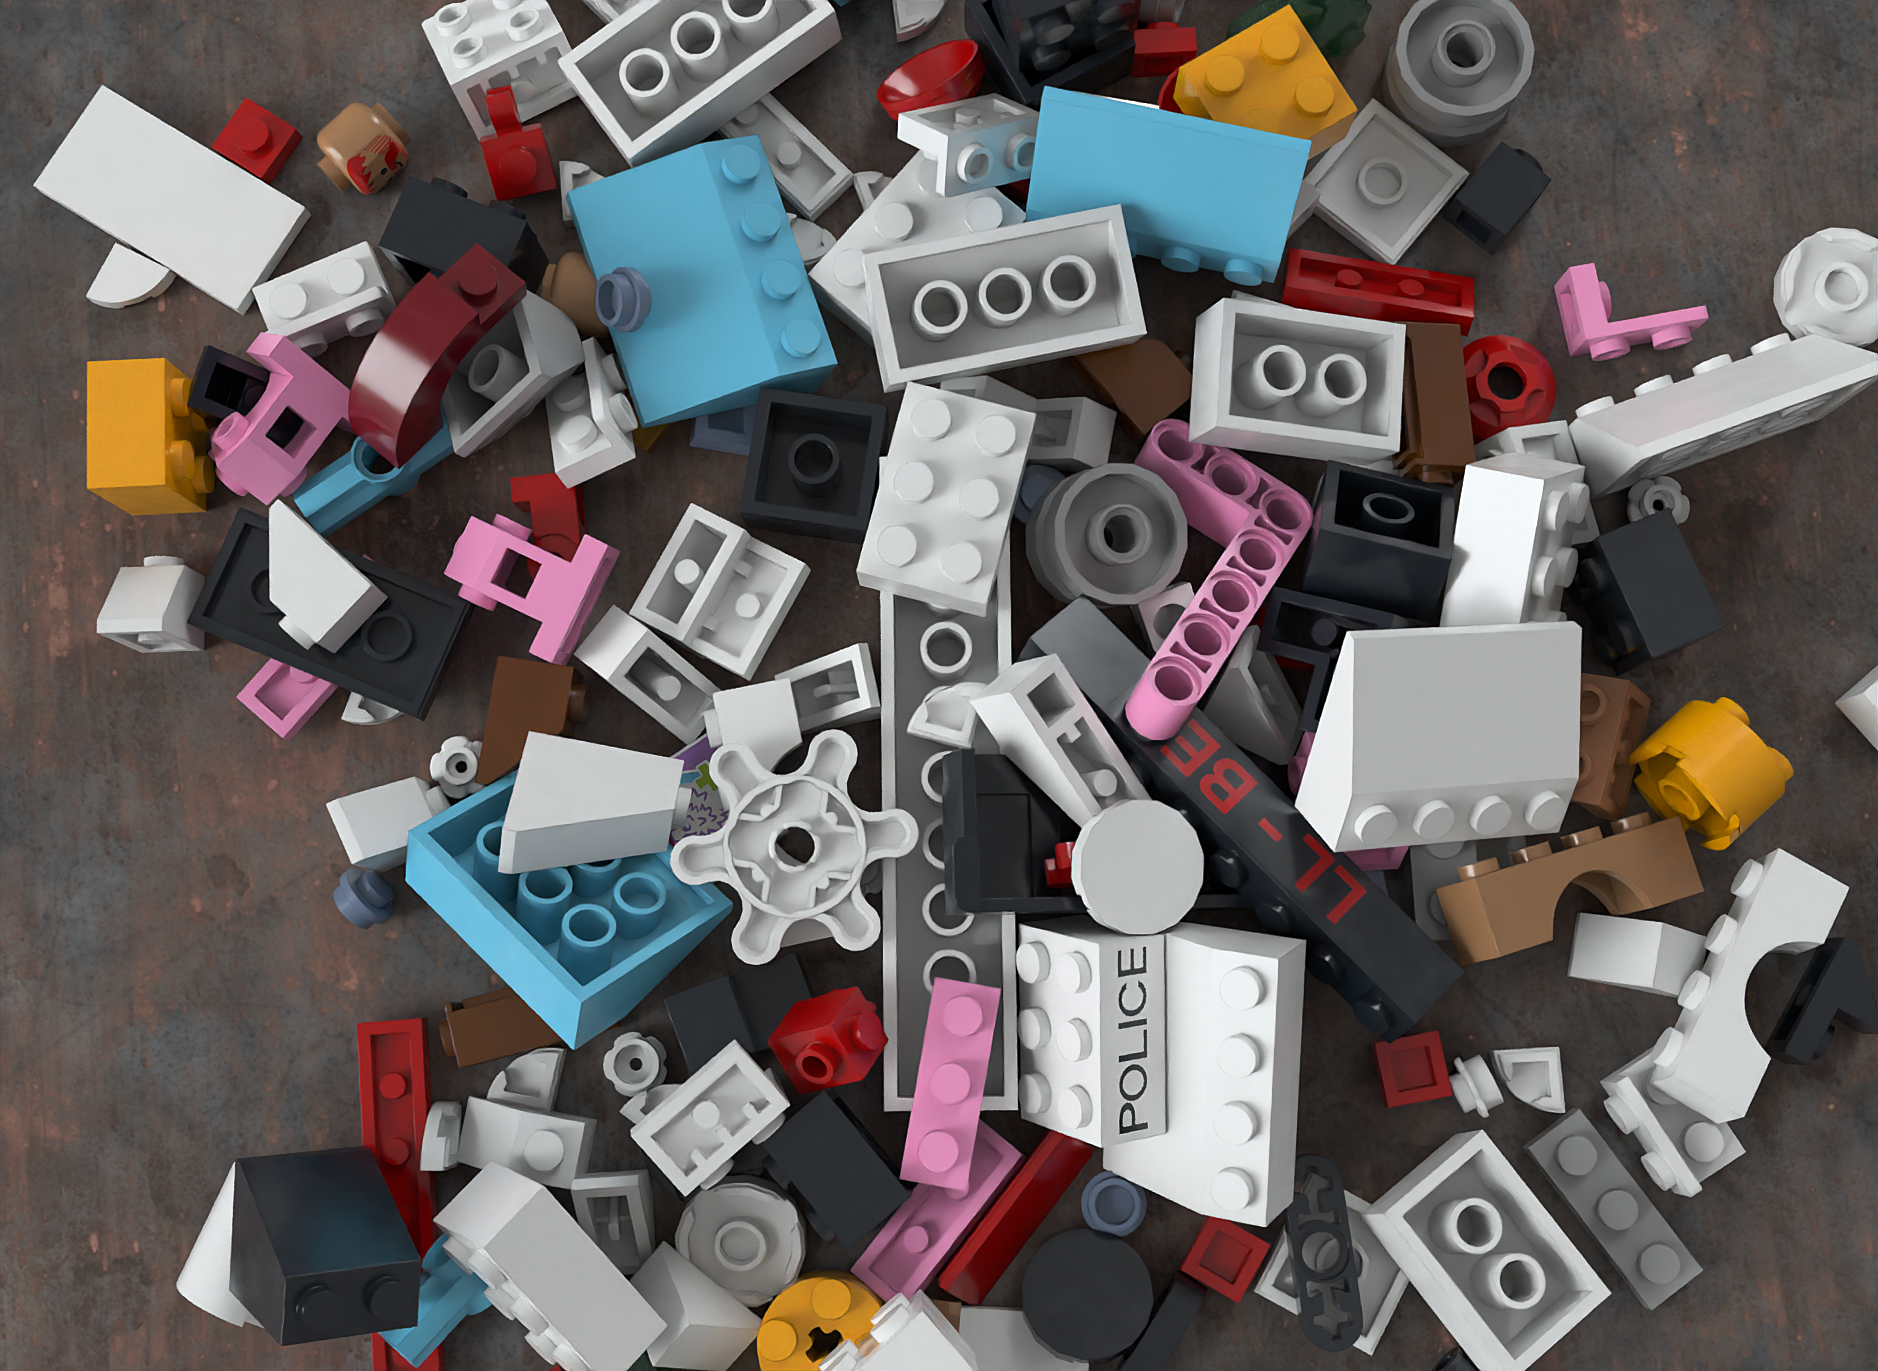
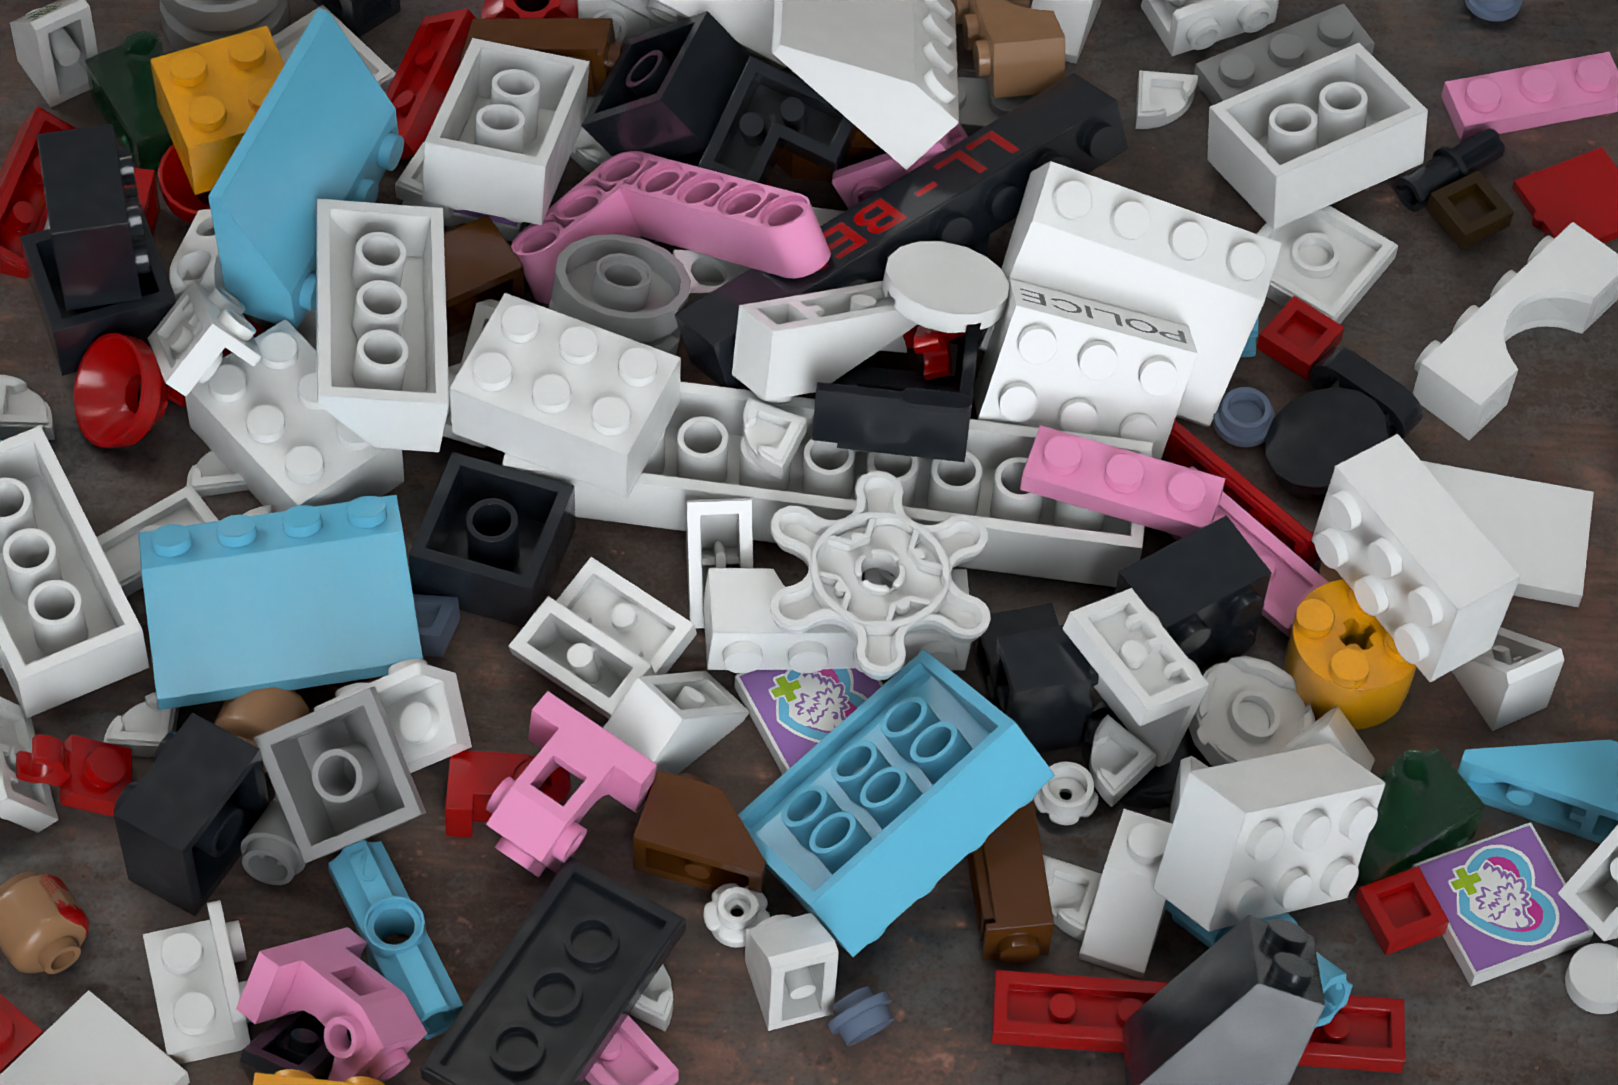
camera: 90 degrees left, 25 degrees down
white slope [269,499,388,654] -> none
dark red arch [348,243,527,469] -> none
white tile [420,1101,462,1171] -> none
white slope [498,731,692,874] -> none
sand blue plate [595,267,652,332] -> none
red brick [767,986,889,1095] -> none
black beam [1283,1153,1363,1352] -> none
red plate [1370,1030,1453,1108] -> none
white plate [1449,1055,1504,1118] -> none

